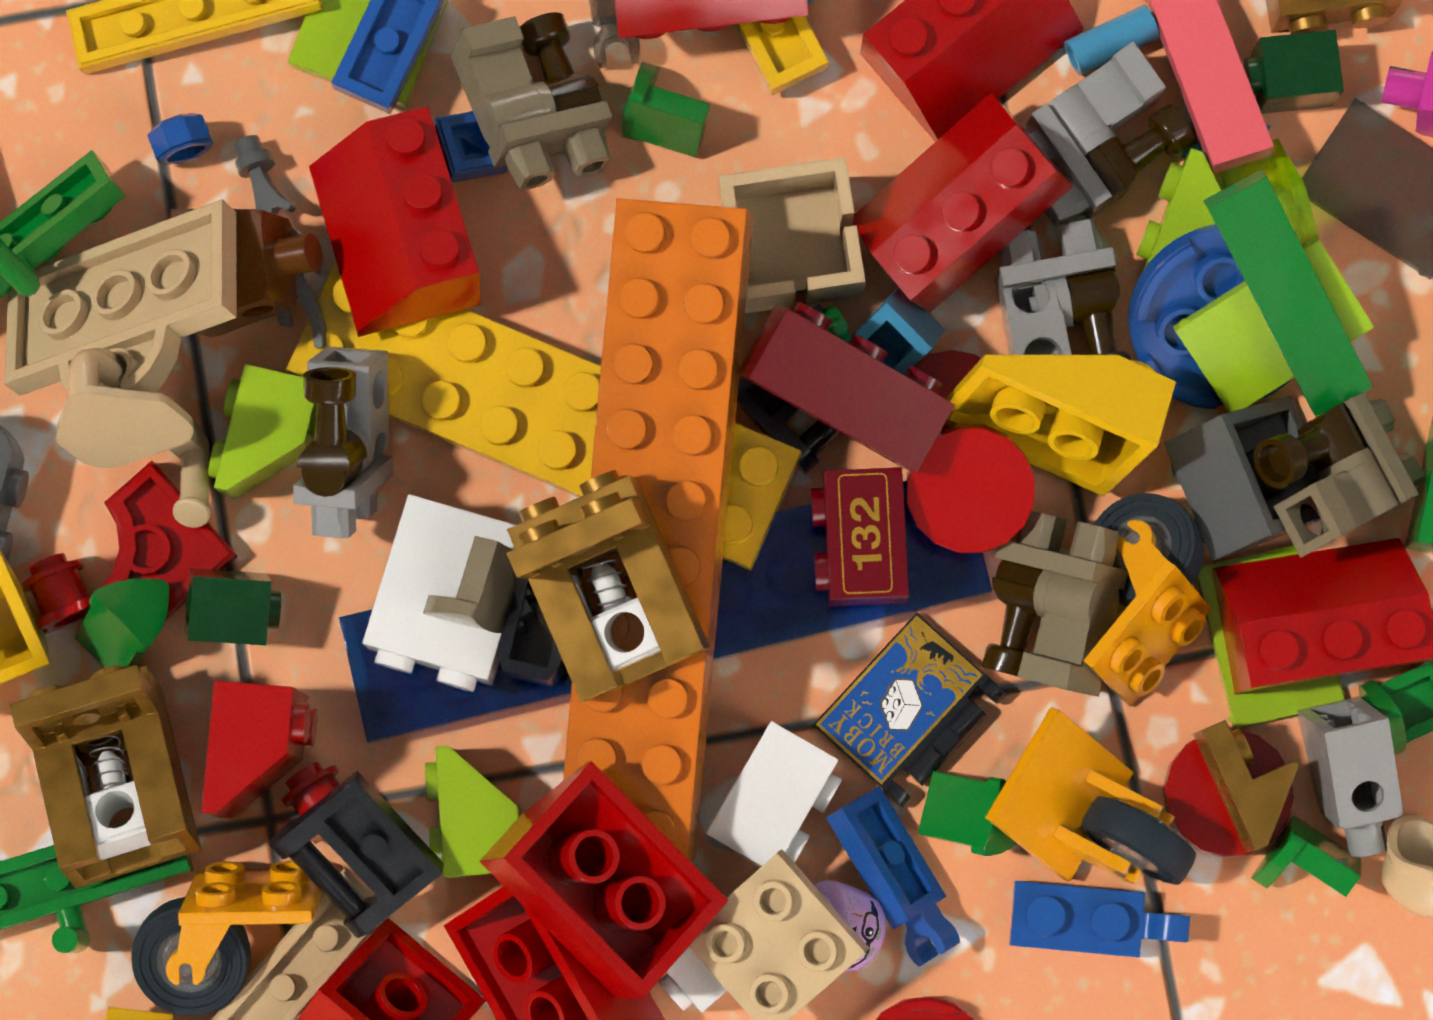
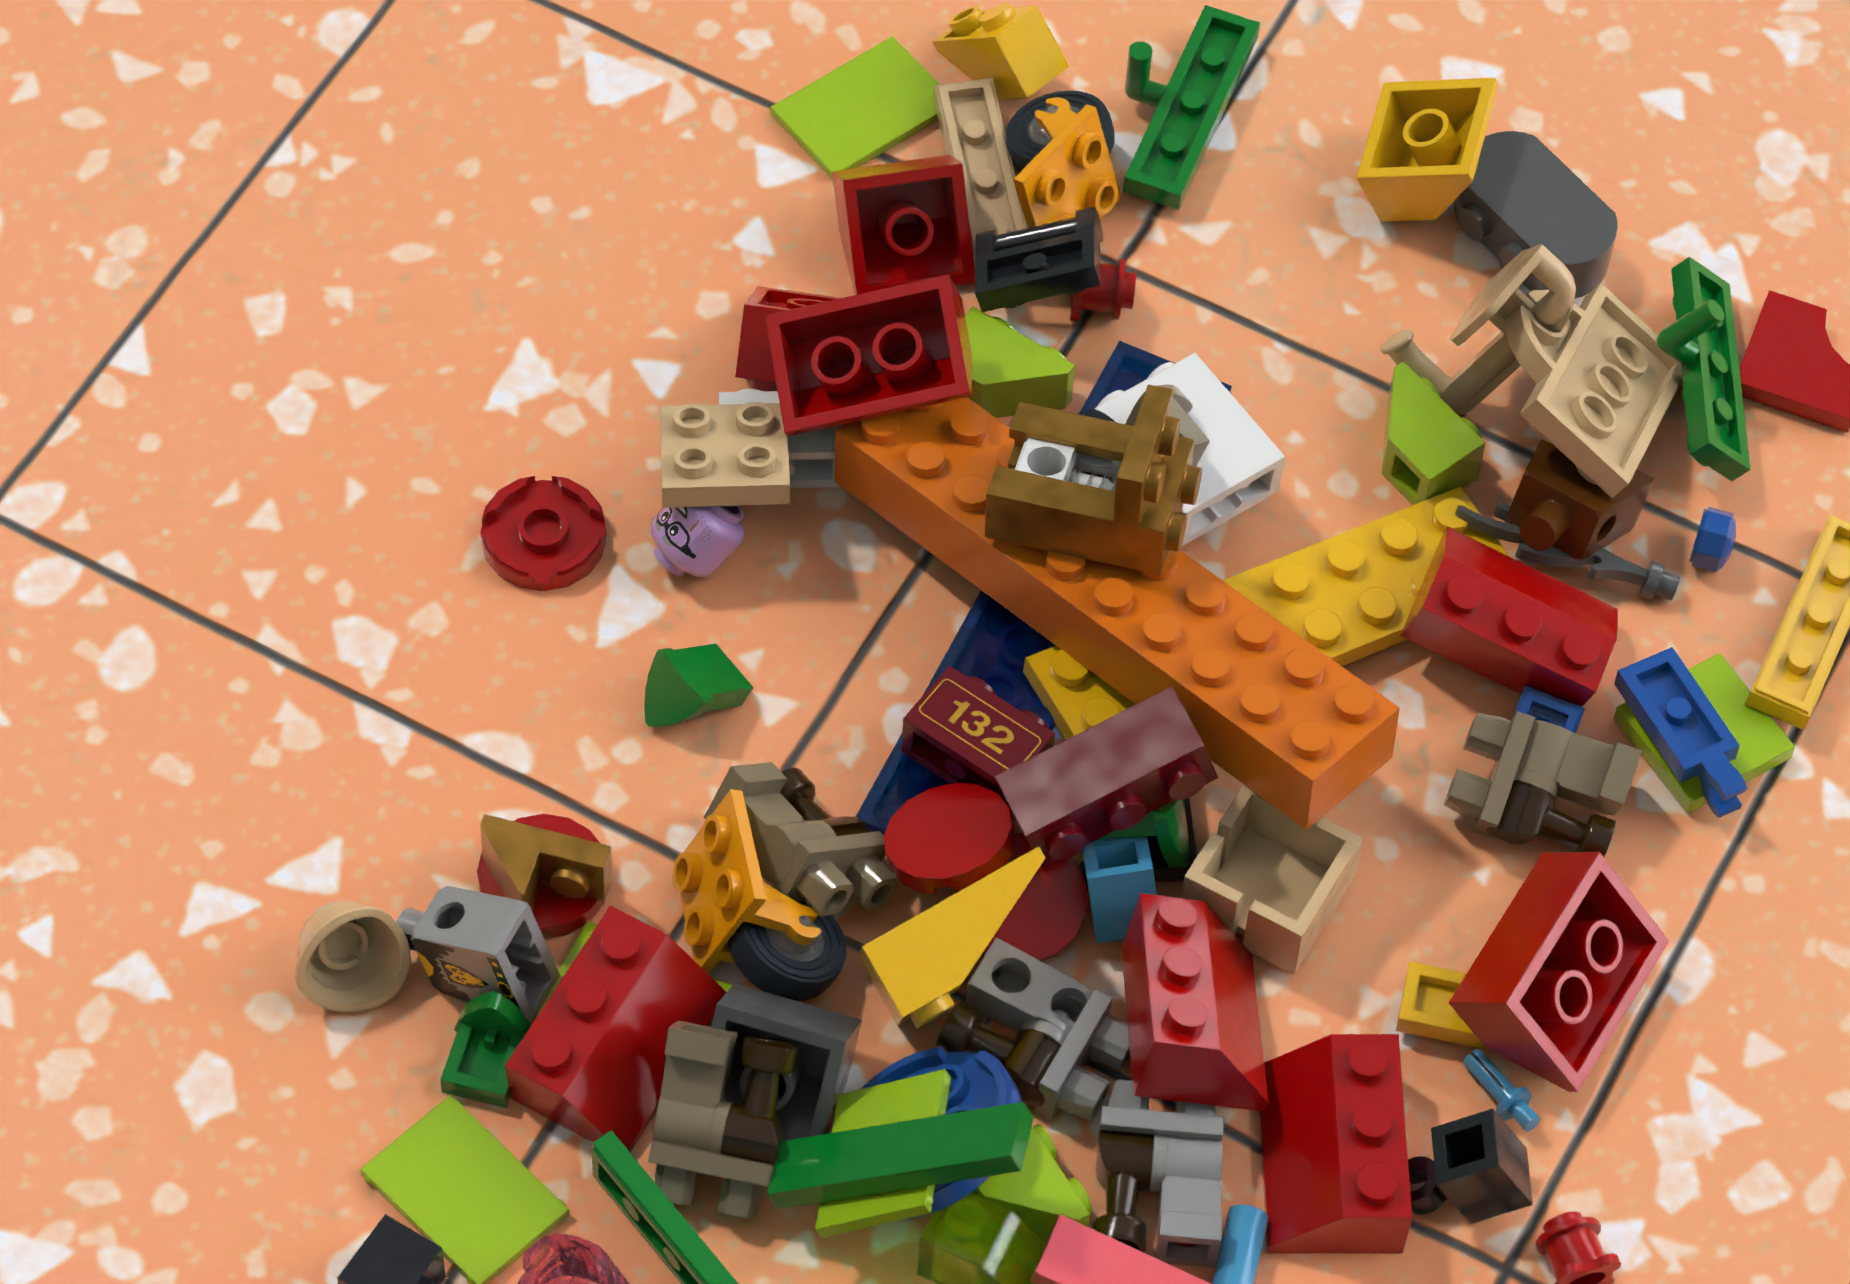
camera: 125 degrees right, 25 degrees down
pearl gold brick [9,665,201,889] -> none
red brick [22,553,91,634] -> none
green tile [74,578,169,668] -> none
red tile [101,460,238,622] -> none
dark green brick [184,568,281,645] -> none
red slope [201,681,318,819] -> none
hips [293,346,393,538] -> none
green tile [621,61,710,158] -> none
white brick [706,721,842,867] -> none
piece [813,613,1006,807] -> none
blue plate [826,786,960,967] -> none
light orange plate [985,707,1197,885] -> none
blue plate [1009,881,1190,958] -> none
green tile [1251,815,1361,897] -> none

